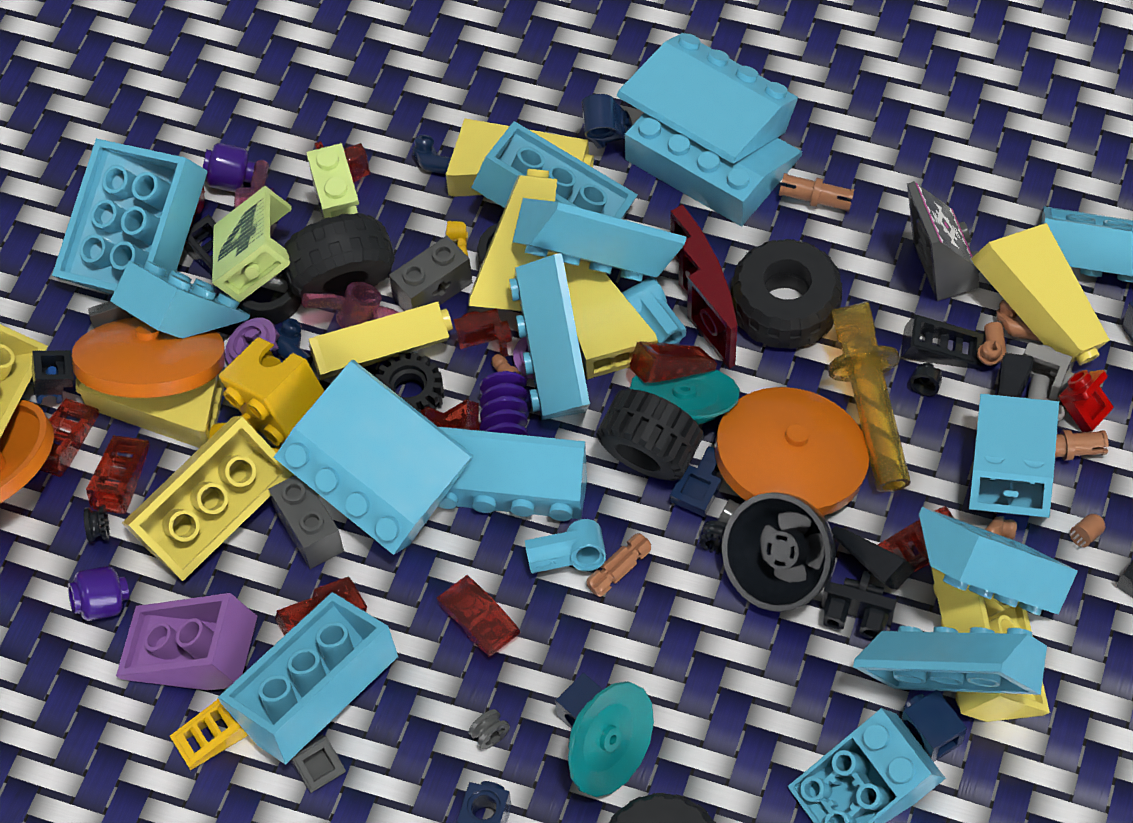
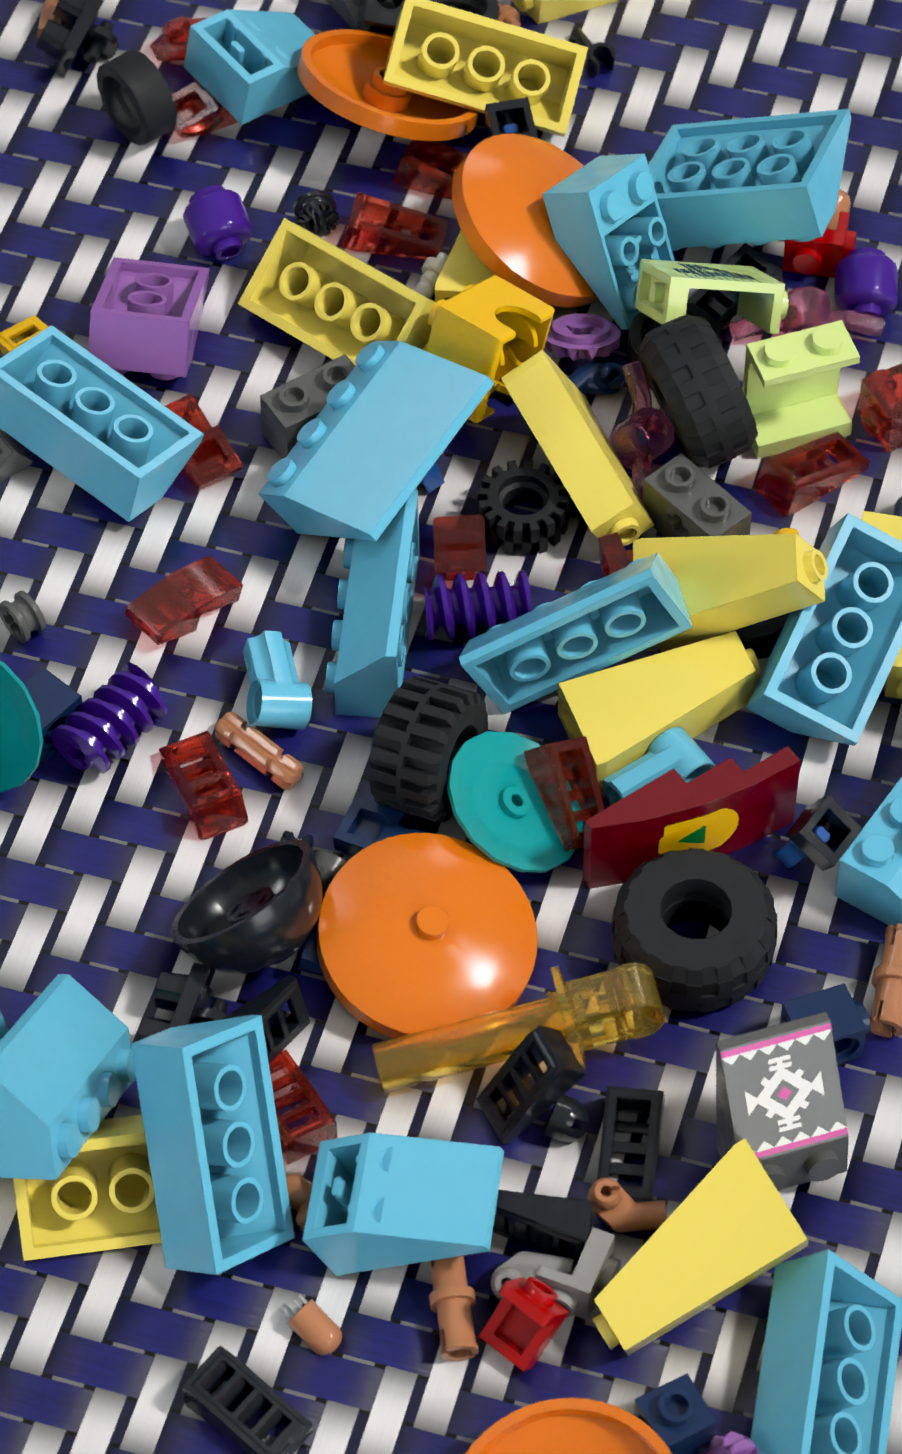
camera: 85 degrees right, 5 degrees down
medium azure slope [513,198,686,282] -> none
none -> dark purple piece [51,662,168,774]
none -> clear red slope [159,731,248,840]
none -> white piece [414,252,448,299]
none -> black slope [476,1025,586,1144]
none -> clear red slope [756,431,870,516]
none -> black piece [772,795,863,871]
none -> dark blue brick [780,983,871,1065]

